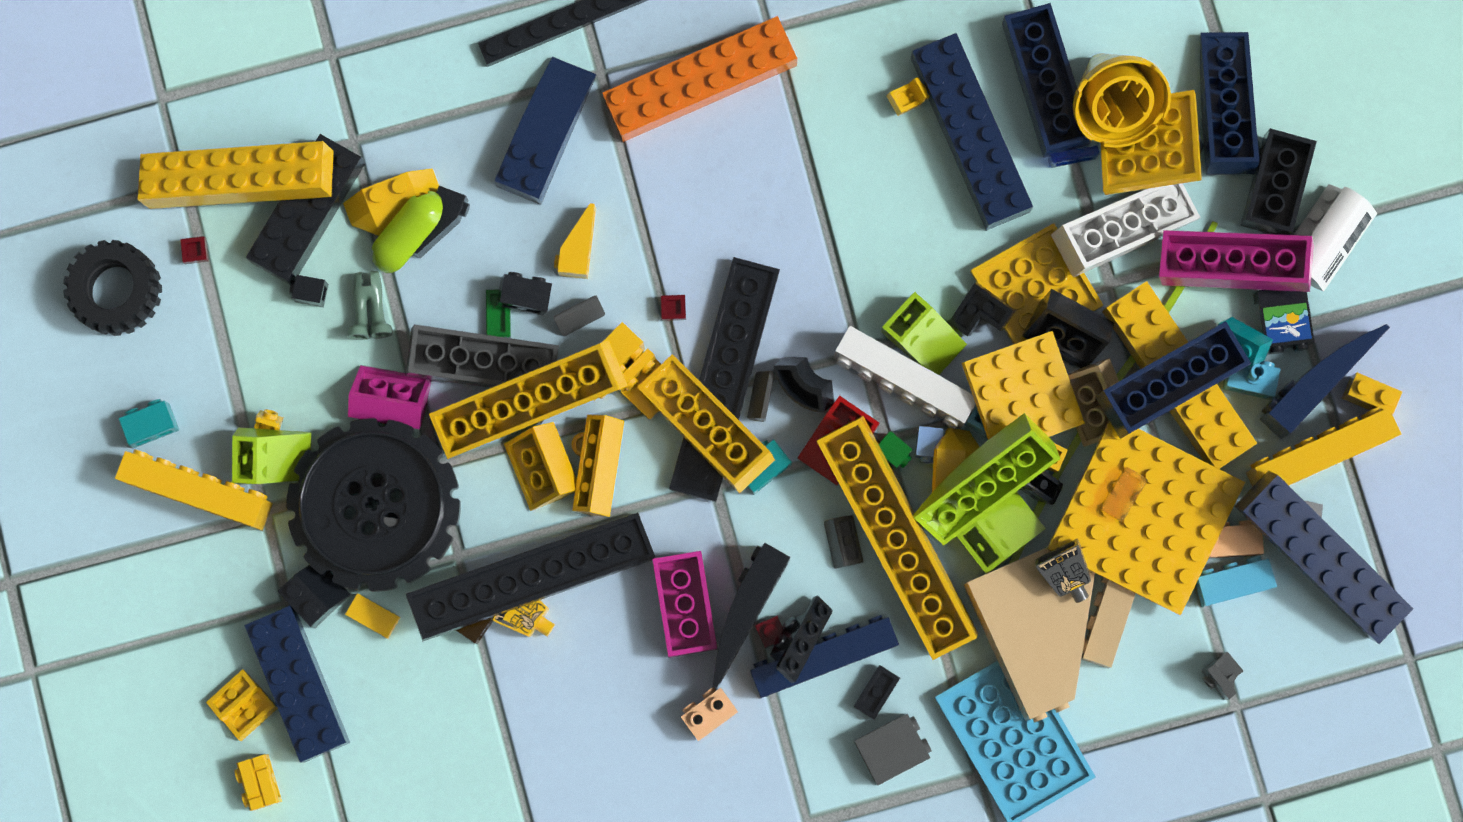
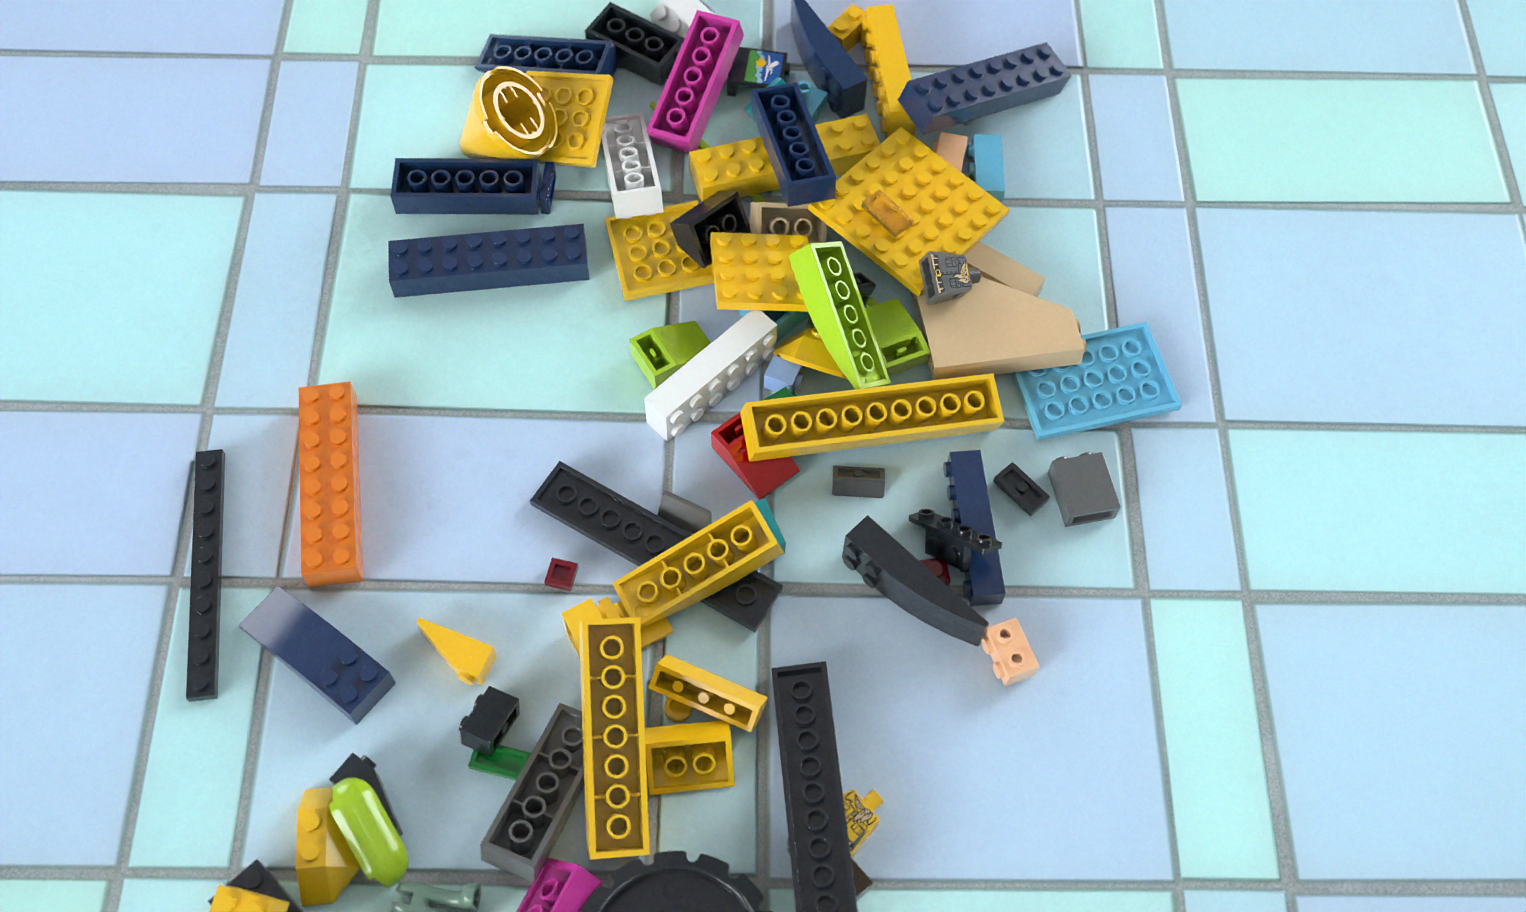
camera: 80 degrees left, 20 degrees down
dark grey slope [554,295,605,336] -> none
dark pink brick [652,551,718,658] -> none
black brick [773,357,834,413] -> none
yellow bracket [886,77,929,116] -> none
black plate [948,282,1016,337] -> none
dark grey brick [1201,652,1243,700] -> none

